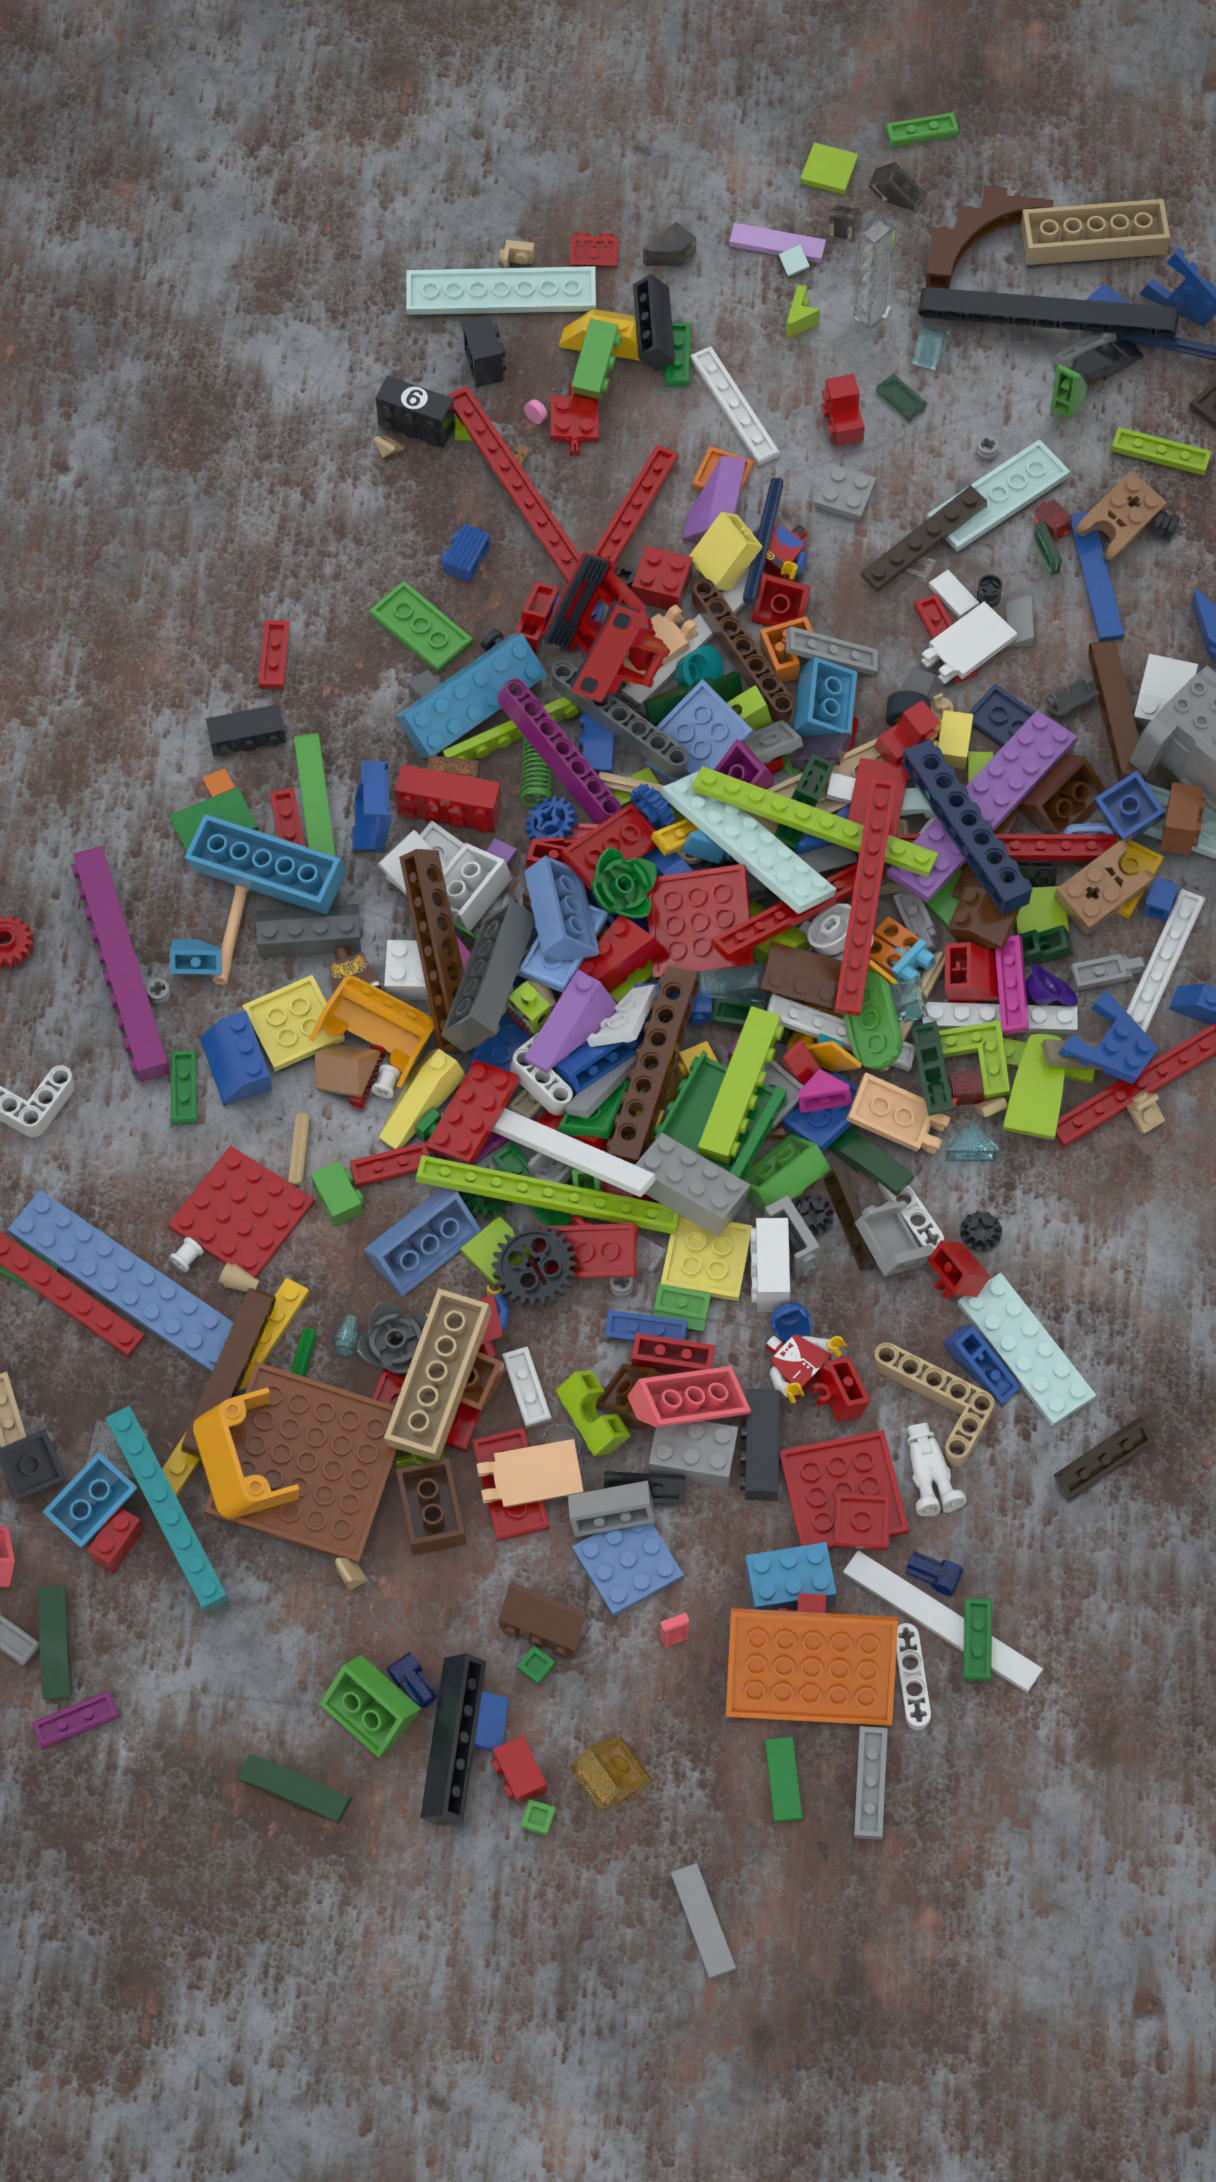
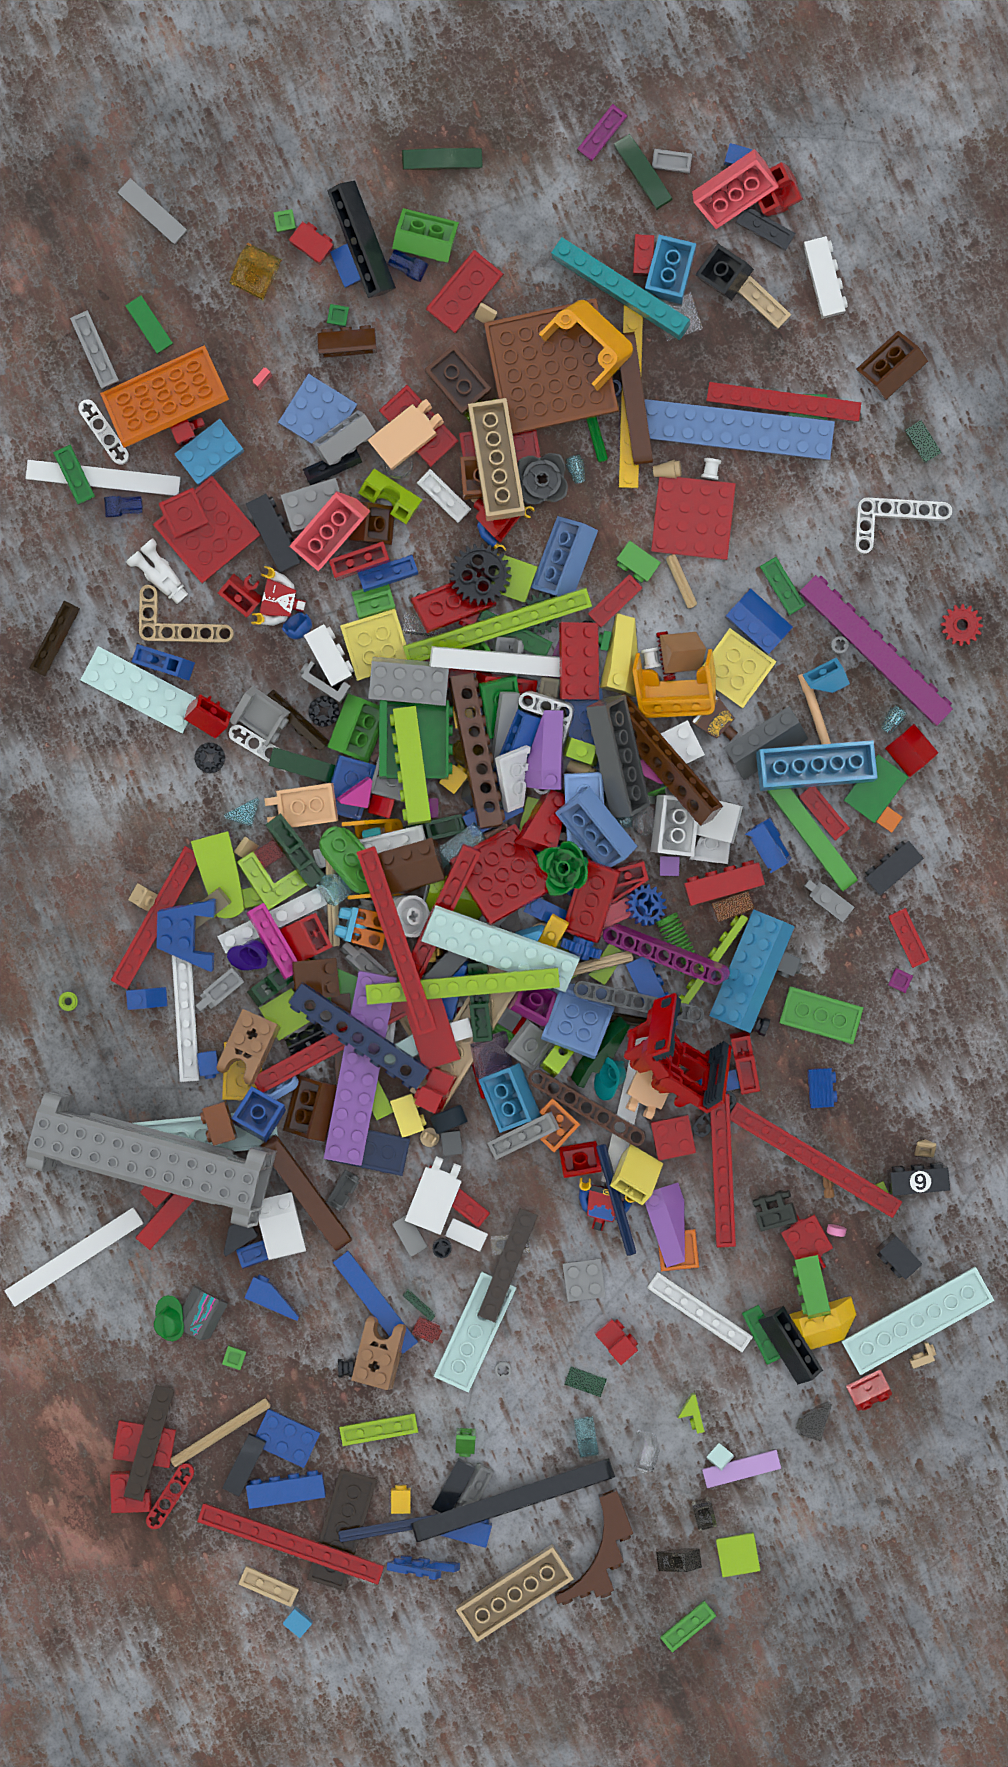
camera: 155 degrees right, 25 degrees up
none -> yellow brick [391,1485,411,1514]
none -> red tile [425,250,504,334]
none -> pearl dark grey plate [753,1190,798,1232]
none -> light grey hinge [804,880,854,922]
none -> clear light blue cone [881,705,907,734]
none -> red slope [885,724,939,777]
none -> magenta tile [888,968,913,993]

